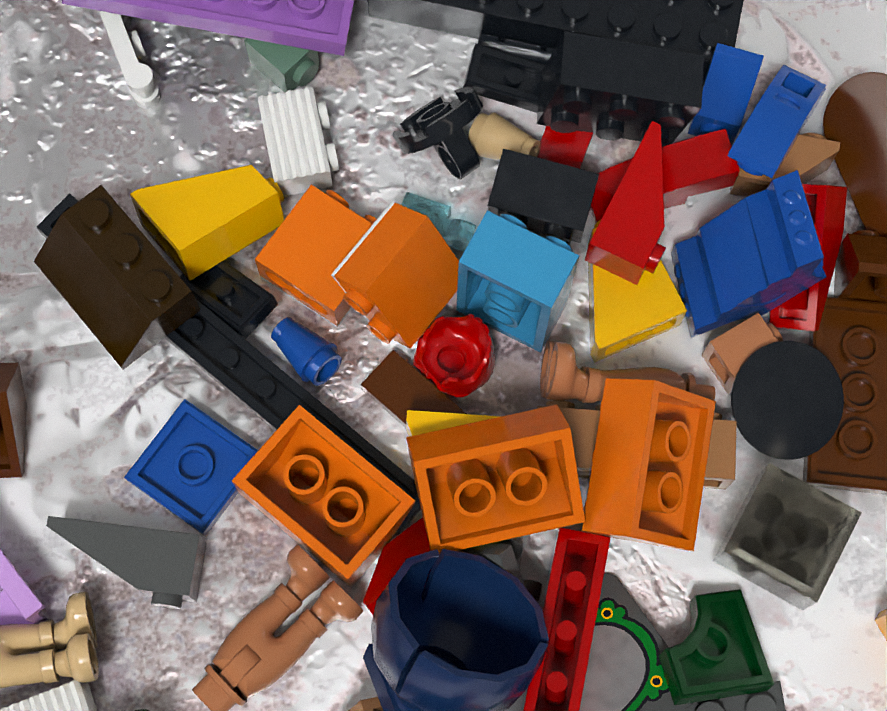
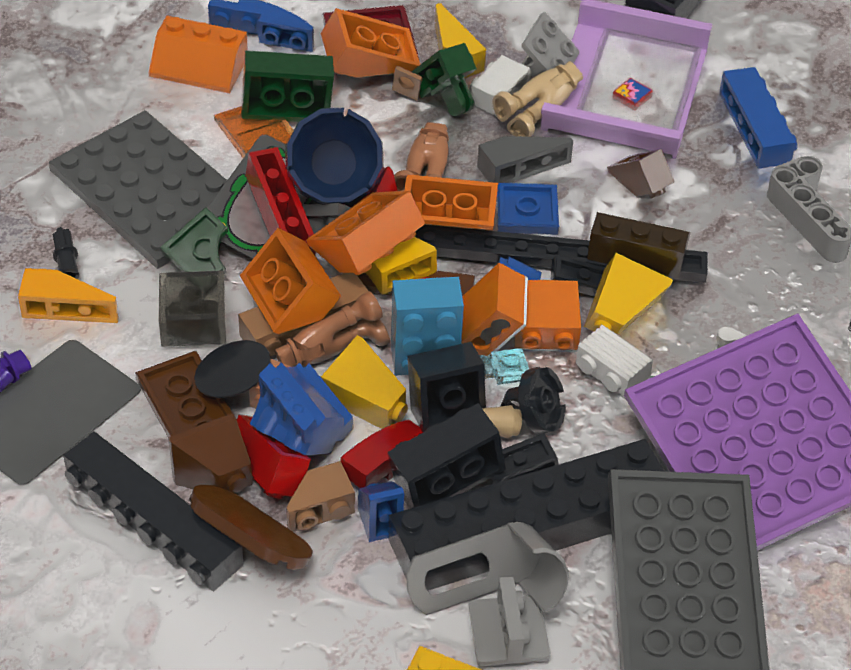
camera: 145 degrees right, 25 degrees down
red slope [585,121,666,285] -> none
blue slope [727,65,826,178] -> none

